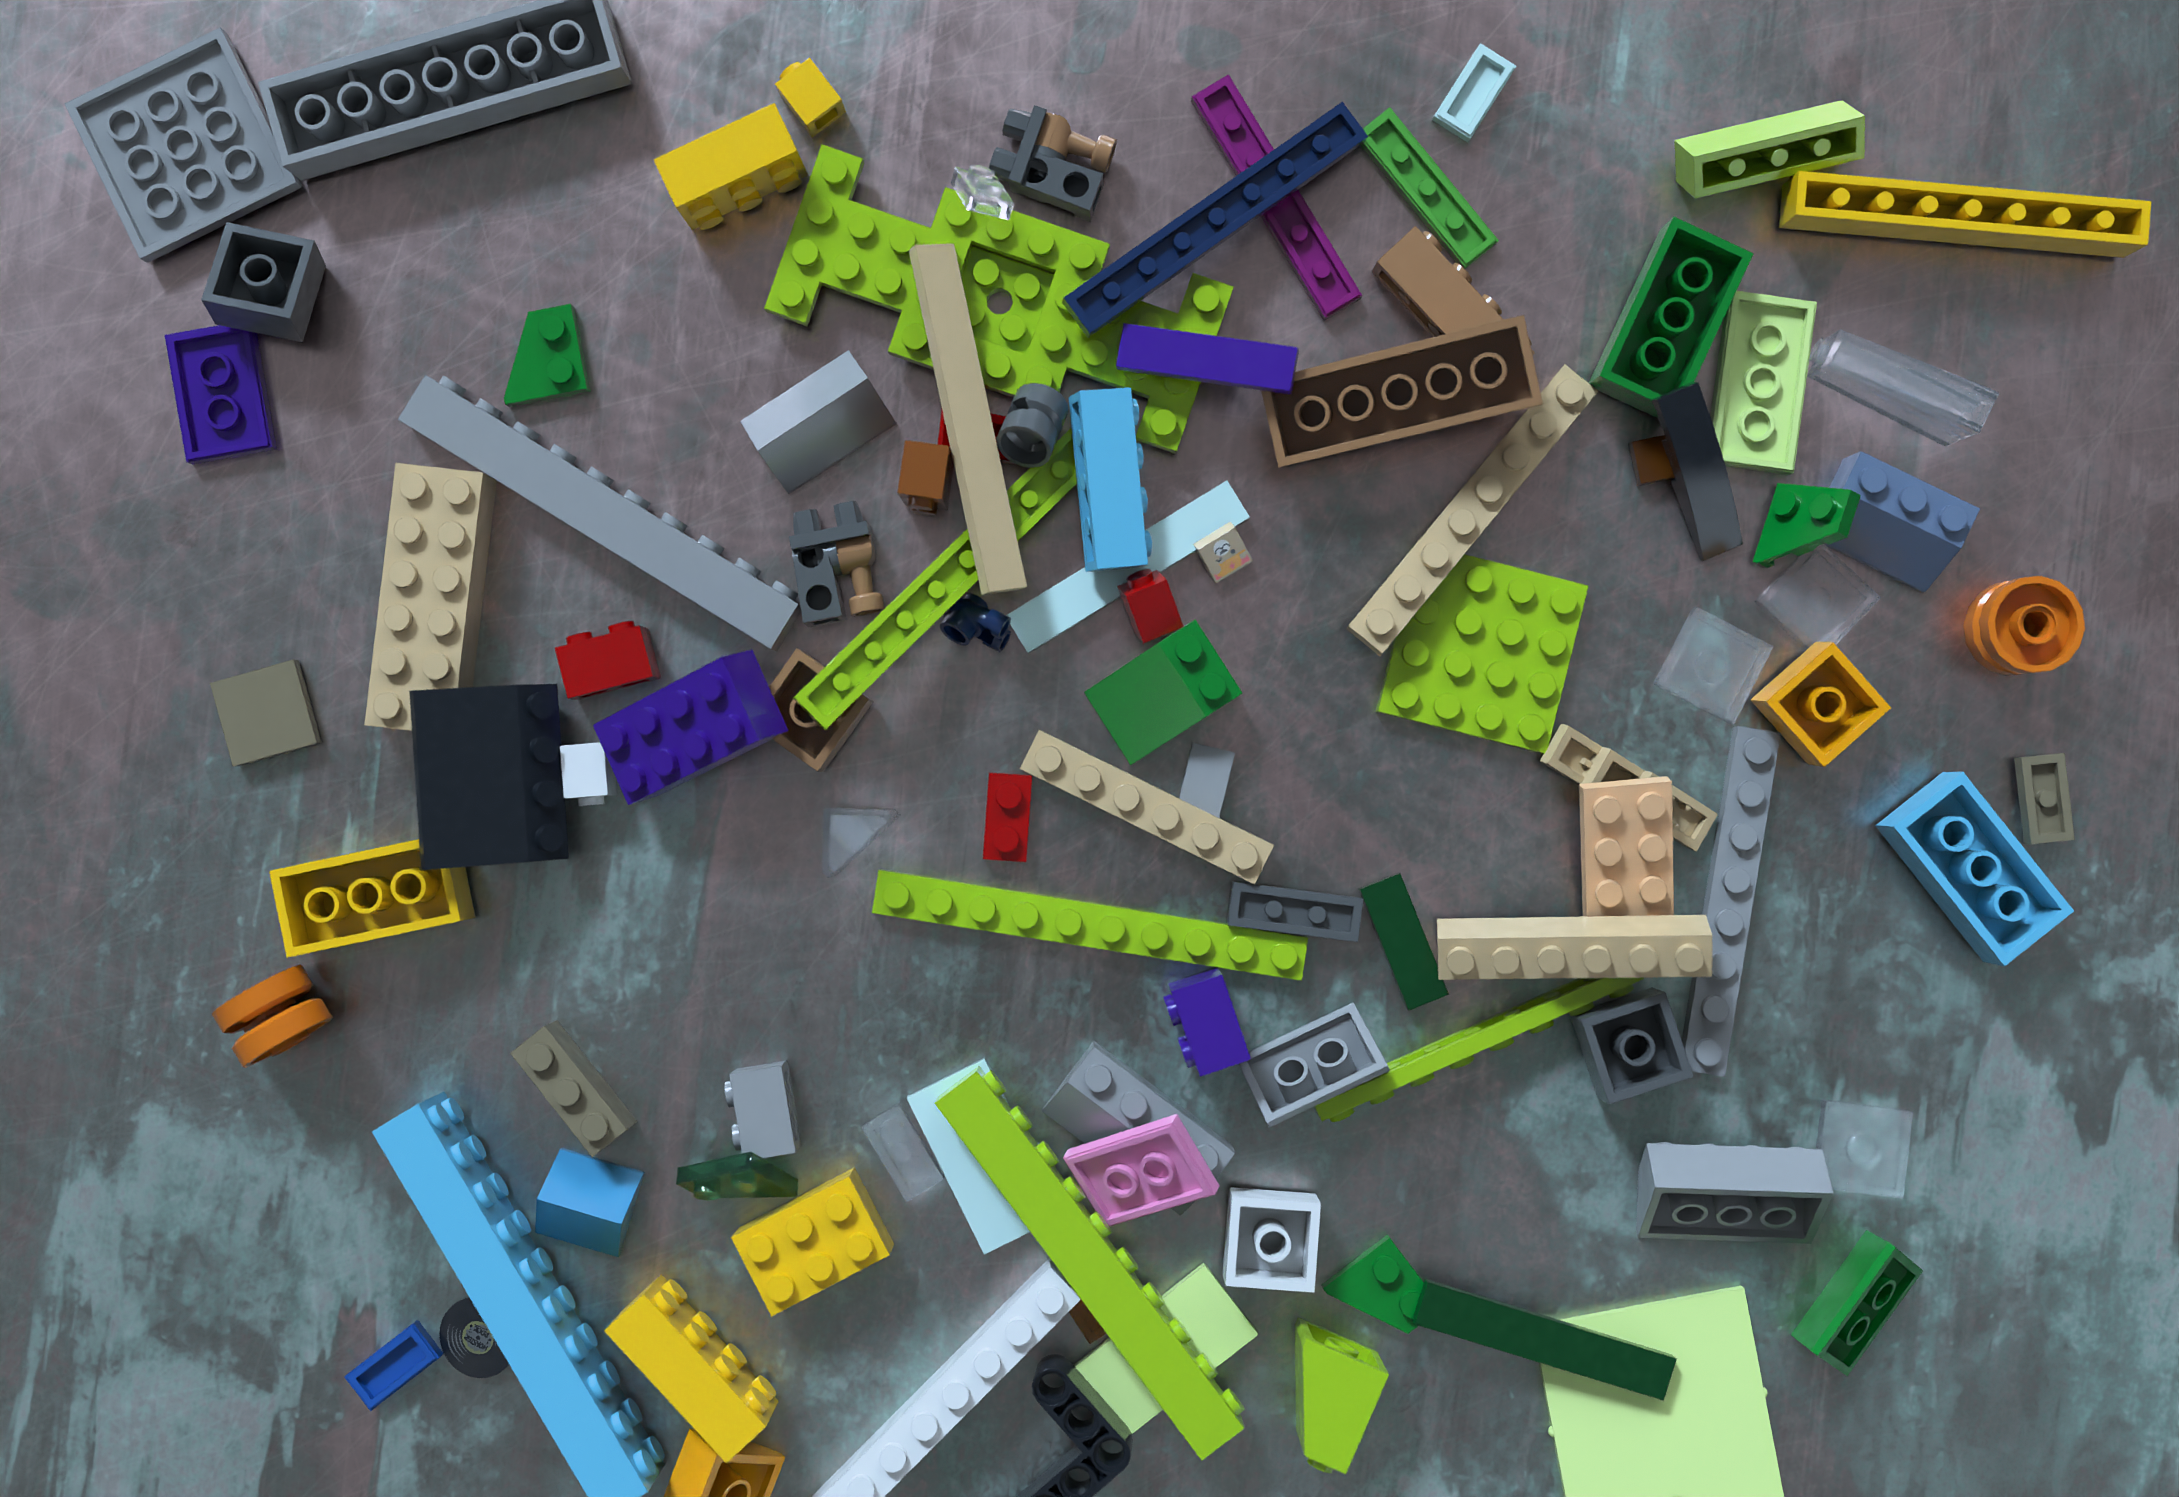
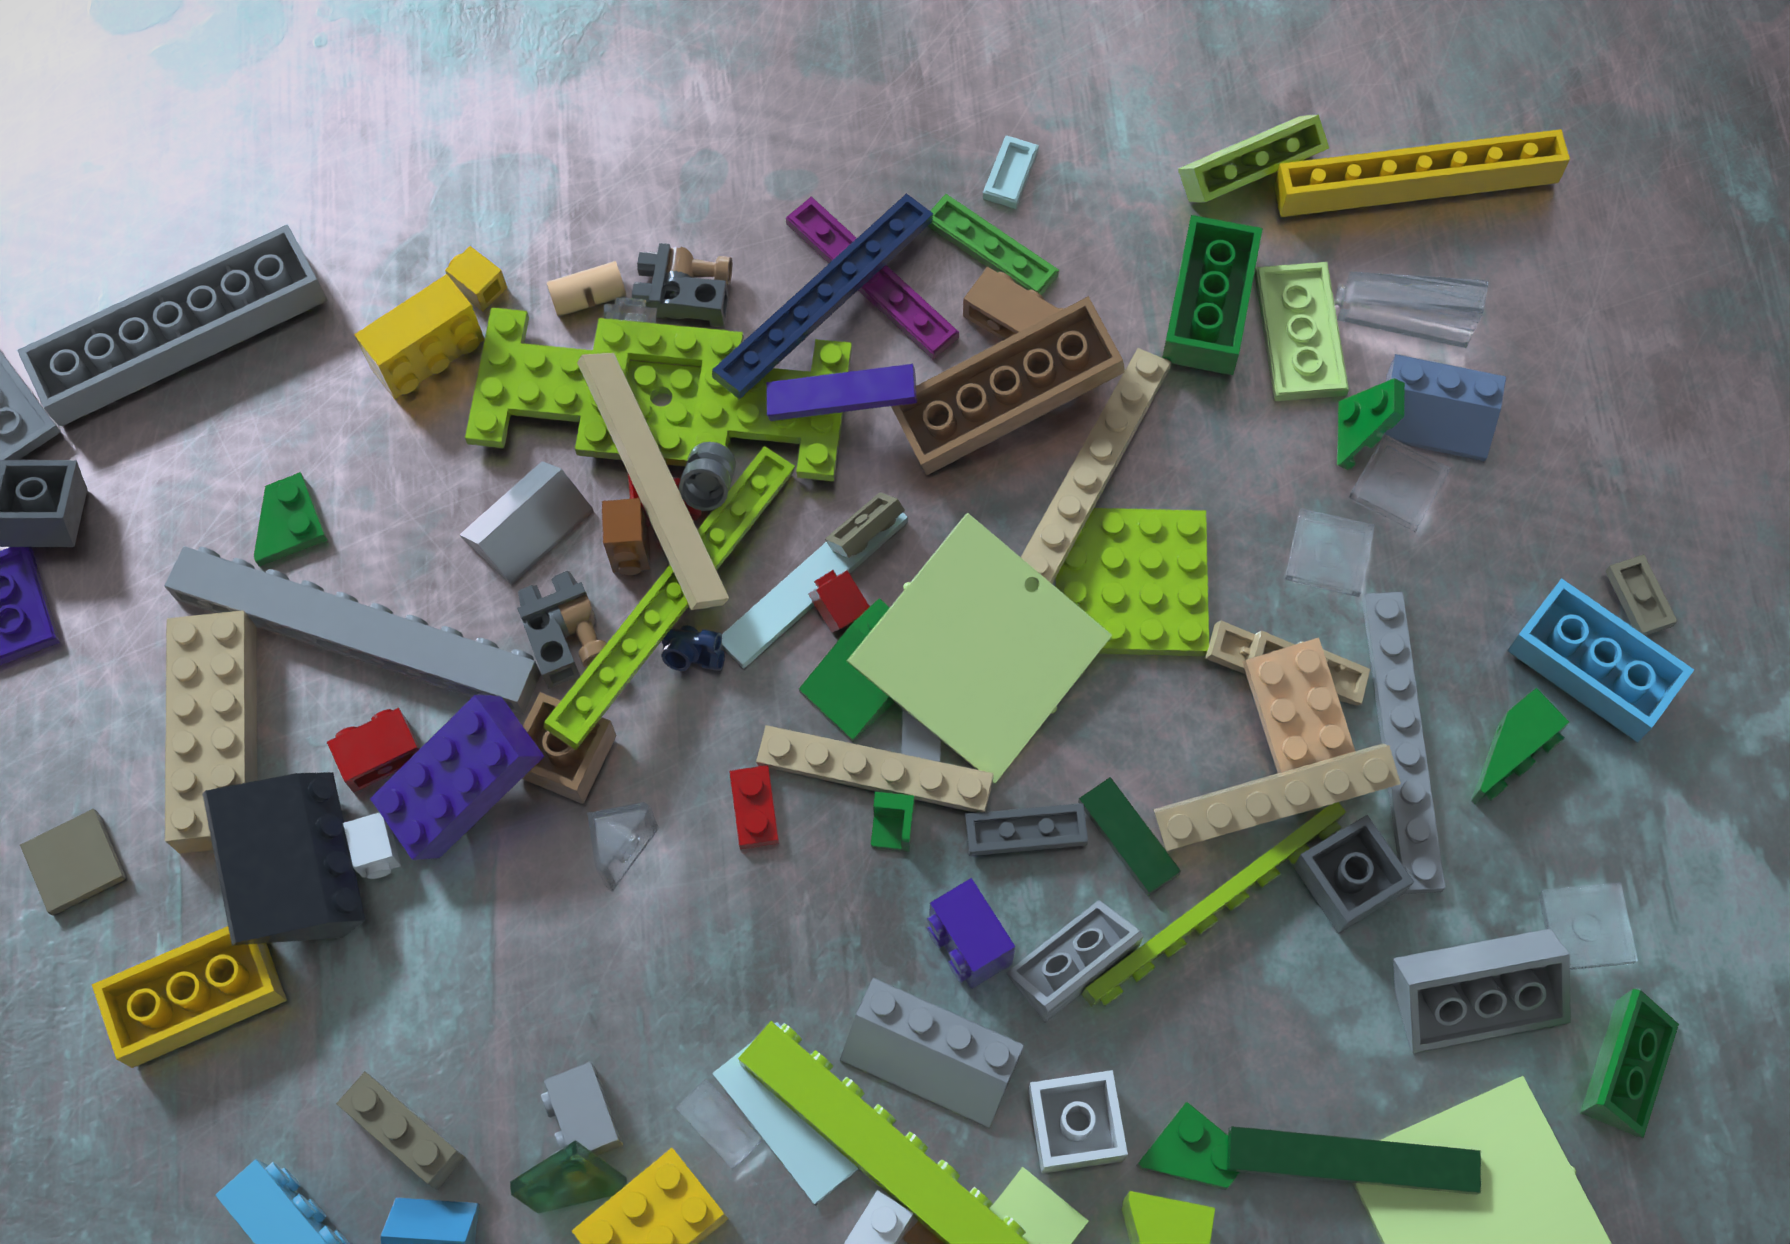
camera: 15 degrees left, 20 degrees down
orange wheel [212,964,333,1068] -> none
lime plate [872,869,1308,981] -> none
bright pink tile [1063,1114,1220,1227] -> none
medium azure brick [1068,387,1152,572] -> none
tan tile [1193,522,1253,583] -> none
reddish brown tile [1628,435,1675,486] -> none
black slope [1652,382,1743,561] -> none
light orange brick [1751,642,1891,767] -> none
orange wheel [1963,576,2085,676] -> none
none -> light nougat pin [546,261,627,317]
none -> dark tan plate [825,492,905,558]
none -> yellowish green piece [847,513,1112,783]
none -> green panel [871,792,914,852]
none -> green slope [1471,688,1570,804]

